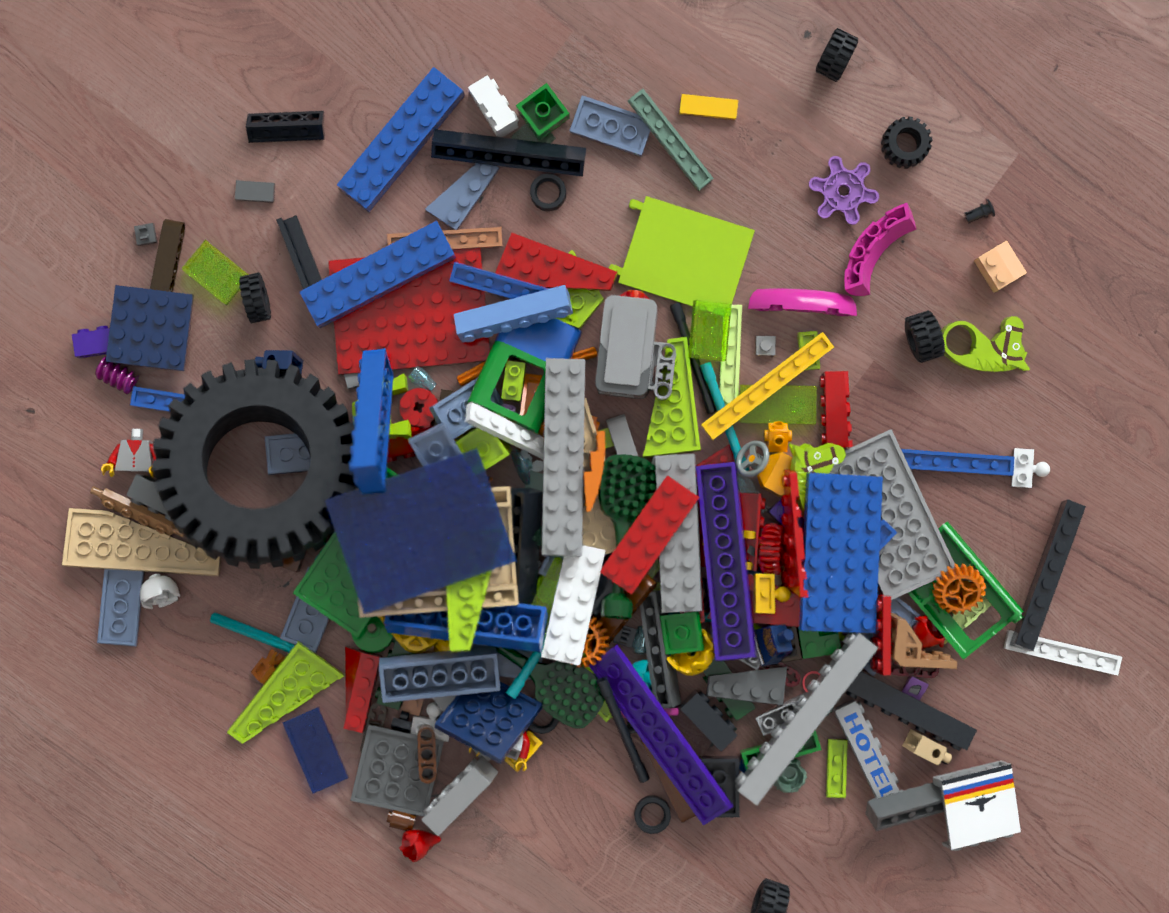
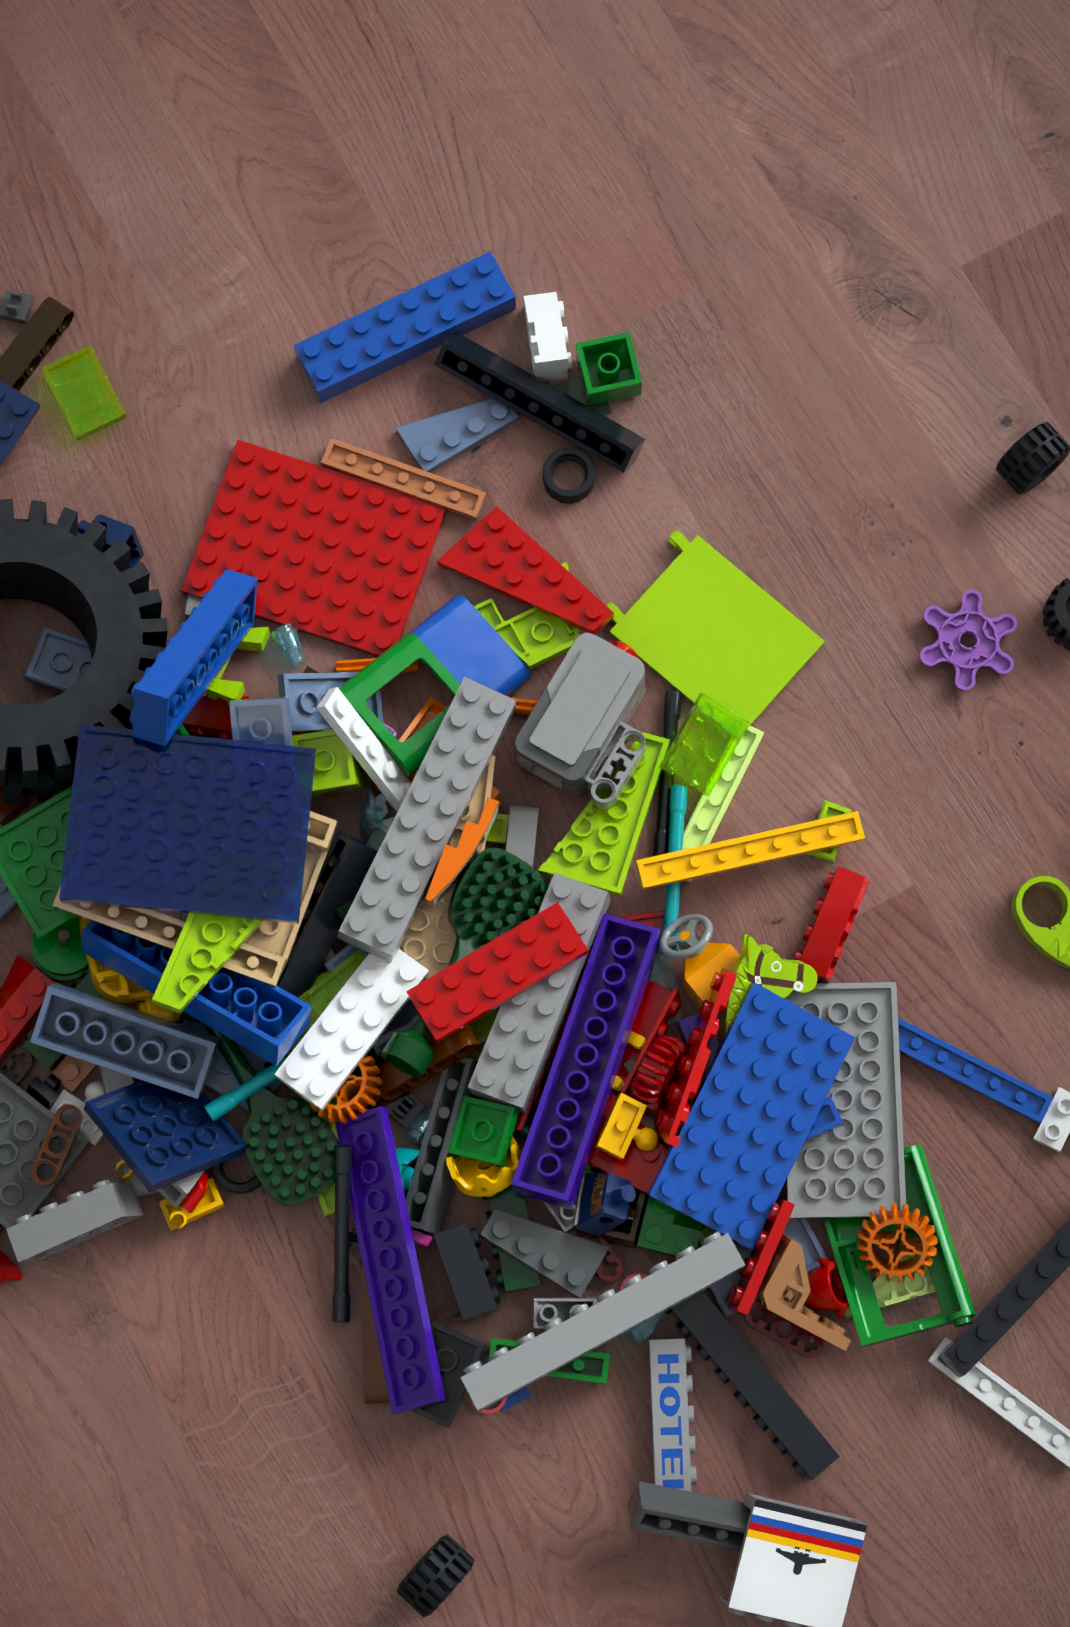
camera: 20 degrees right, 10 degrees down
dark grey tile [235,180,275,203] -> none
black tyre [239,272,271,324] -> none
black fence [246,111,325,143] -> none
black fence [276,215,322,289] -> none
blue brick [300,221,456,328] -> none
red brick [399,388,438,428] -> none
blue plate [449,262,549,299] -> none
medium blue brick [454,285,573,342] -> none
lime brick [501,360,526,403] -> none
sand blue plate [570,95,650,157] -> none
sand green tile [627,88,714,191] -> none
black tyre [634,795,671,834] -> none
yellow tile [679,94,738,120] -> none
clear neon green plate [739,384,817,425] -> none
dark pink brick [748,288,857,317] -> none
light grey plate [756,336,776,356] -> none
light orange brick [764,421,792,452] -> none
sand green hair [773,759,807,793] -> none
lime tile [826,739,848,798] -> none
dark pink brick [844,203,917,296] -> none
medium lavender slope [902,676,929,700] -> none
tan torso [902,729,952,765] -> none
black tyre [905,310,945,363] -> none

